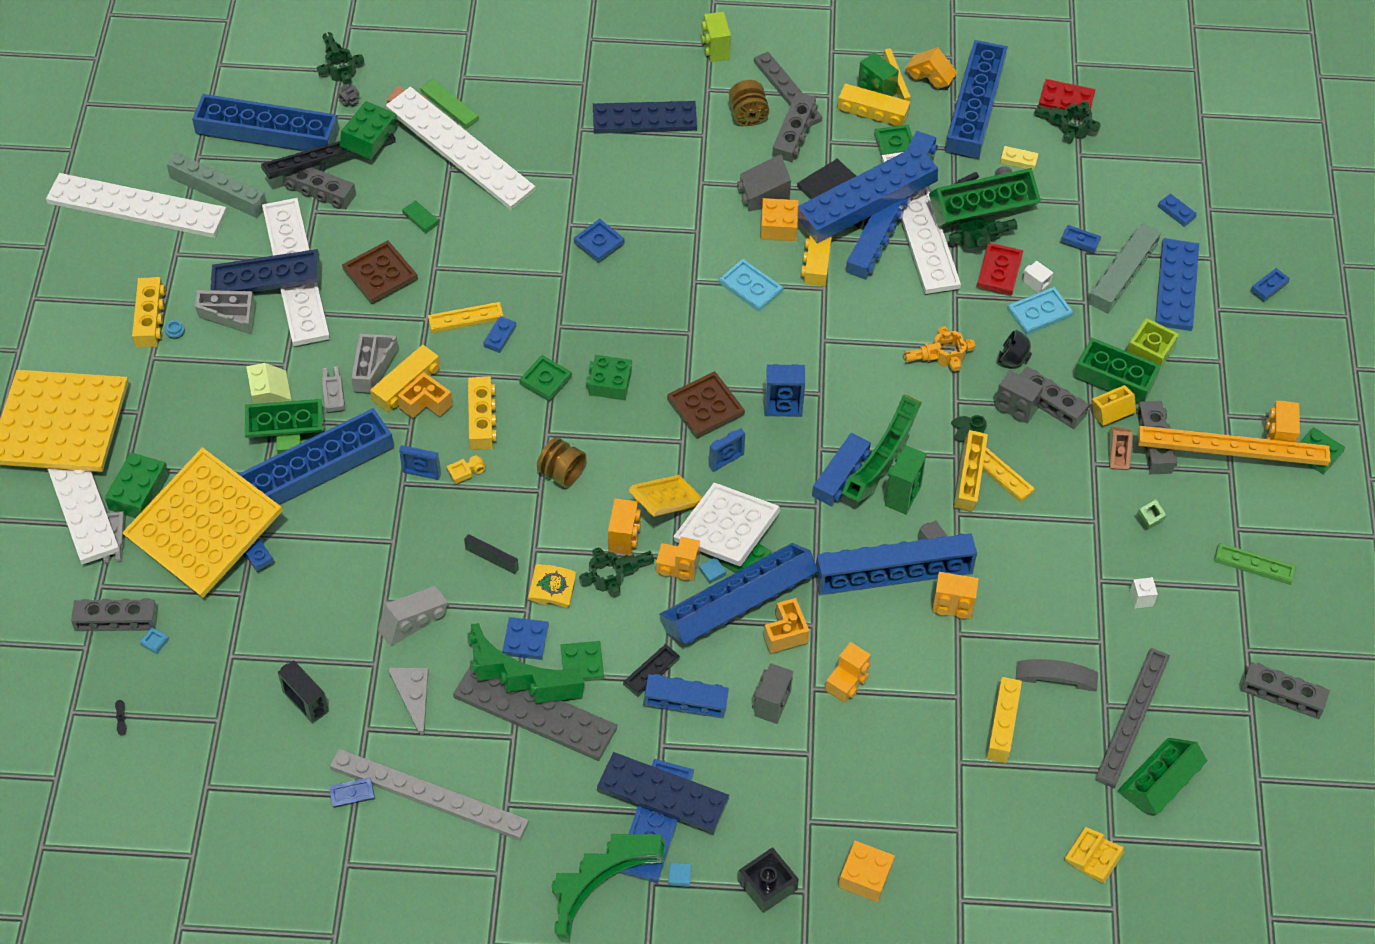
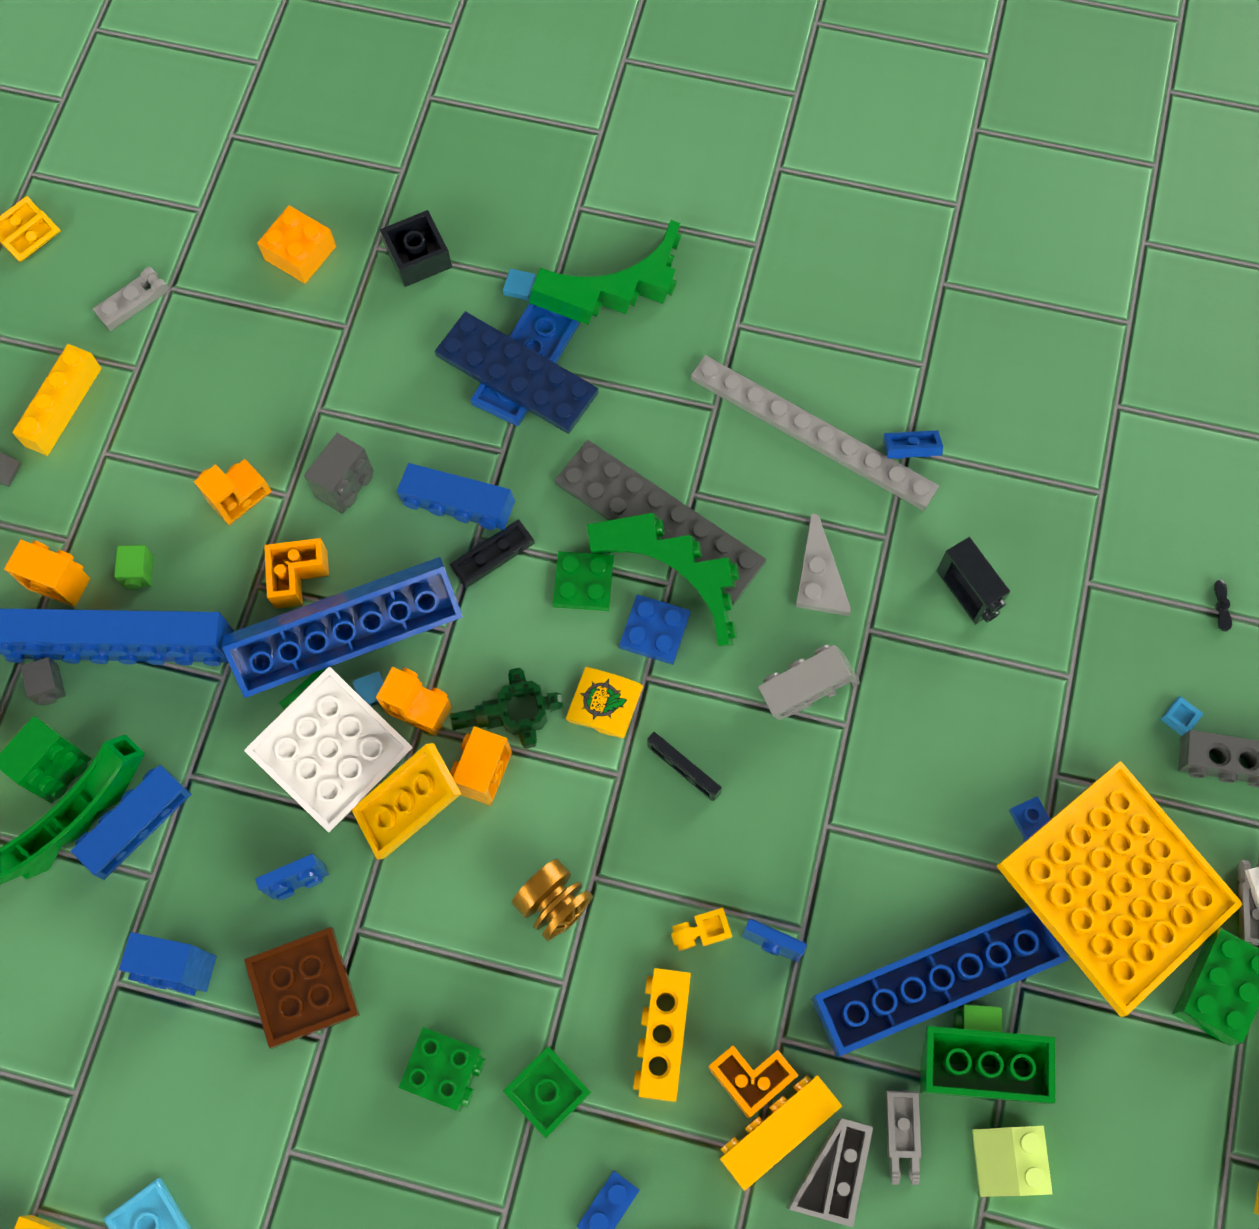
camera: 165 degrees left, 15 degrees up
none -> light grey plate [93,267,169,331]
none -> bright green brick [114,545,154,590]

